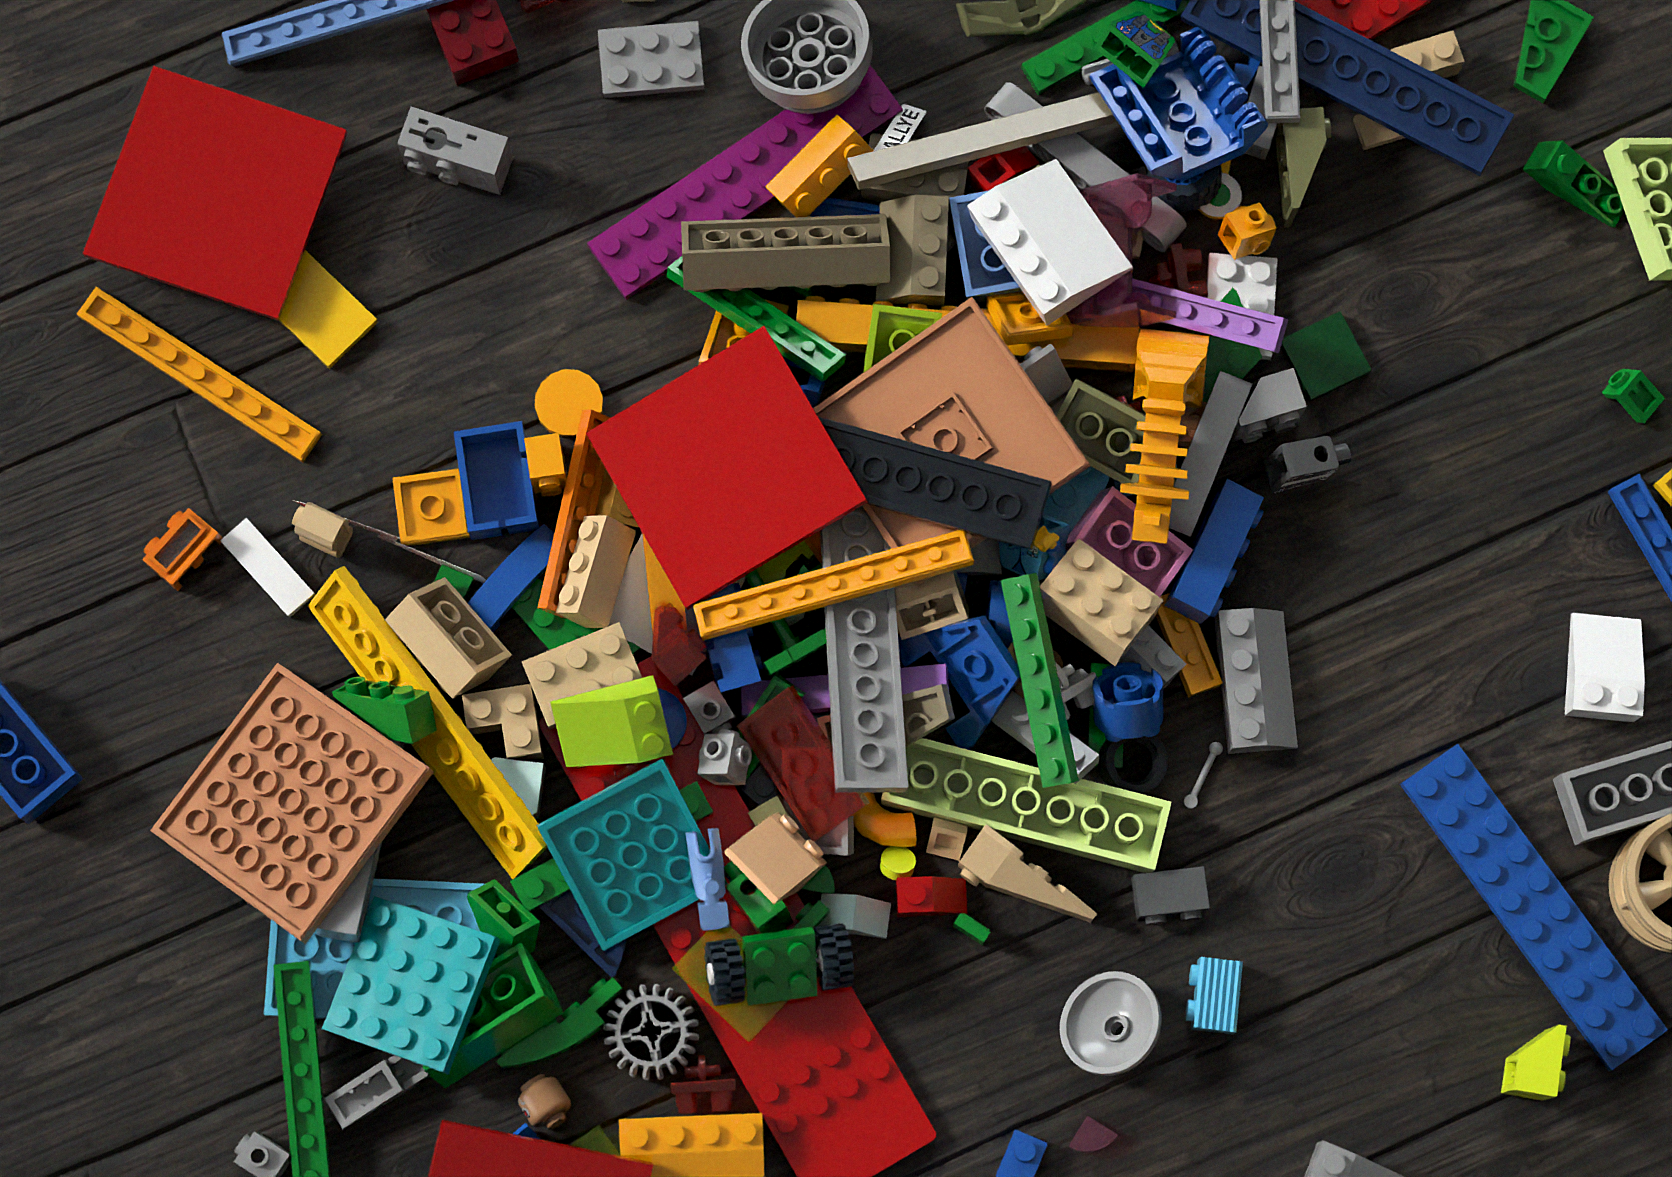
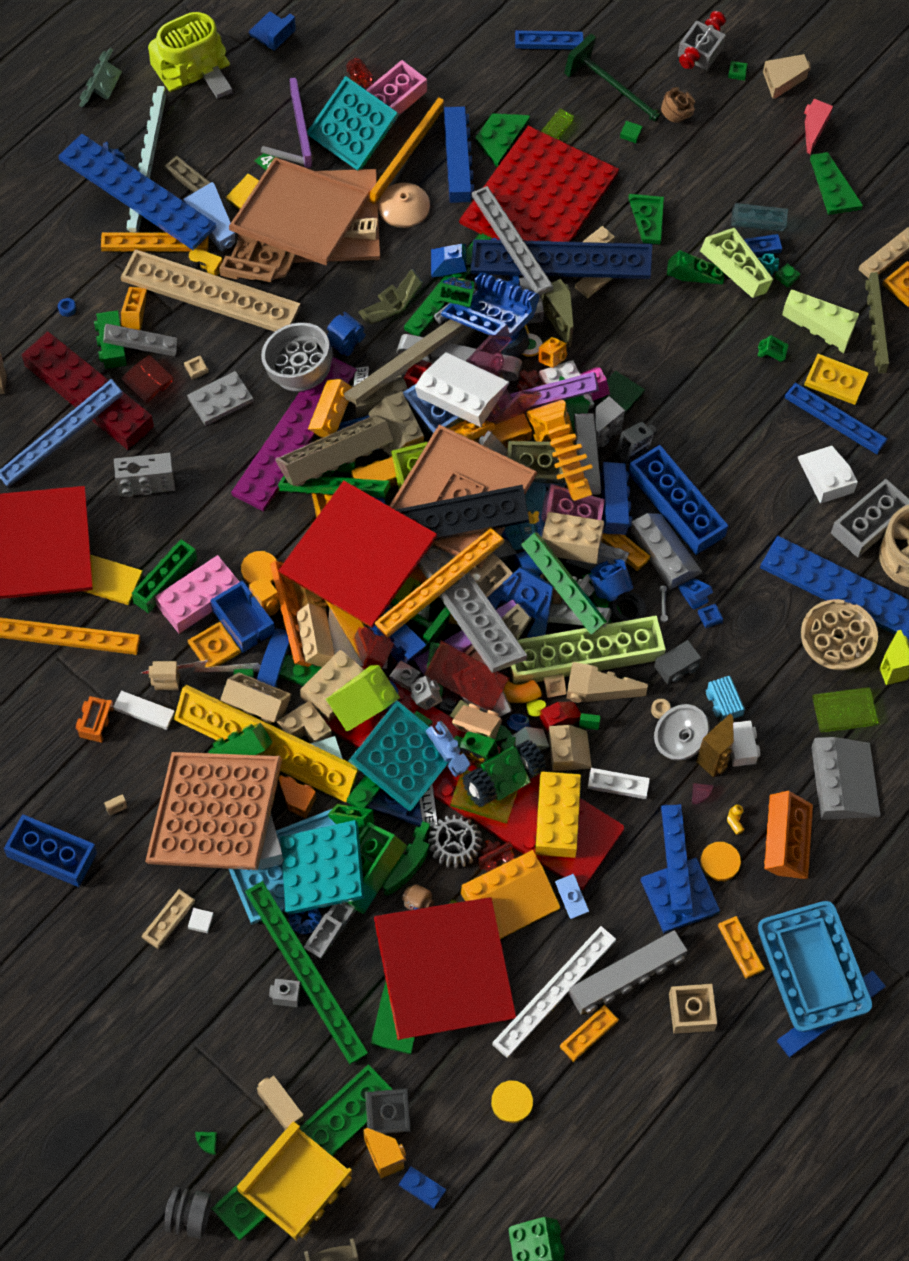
camera: 25 degrees left, 15 degrees down
none -> tan tile [104,794,127,816]
none -> green brick [132,539,197,614]
none -> tan tile [142,889,195,949]
none -> bright pink brick [155,555,239,634]
none -> white tile [188,908,213,934]
none -> orange slope [278,775,316,818]
none -> blue gear [289,908,321,934]
none -> blue brick [326,312,366,356]
none -> white sticker [420,785,438,827]
none -> blue hat [507,714,530,733]
none -> yellow brick [535,772,581,858]
none -> tan slope [548,725,592,772]
none -> dark pink slope [580,367,610,401]
none -> white plate [588,768,650,799]
none -> blue brick [629,445,728,555]
none -> tan tile [651,699,671,719]
none -> blue slope [678,578,713,609]
none -> pearl gold slope [696,714,734,777]
none -> blue tile [698,604,723,629]
none -> white brick [730,721,760,767]
none -> tan brick [801,599,878,670]
none -> clear neon green tile [812,687,878,732]

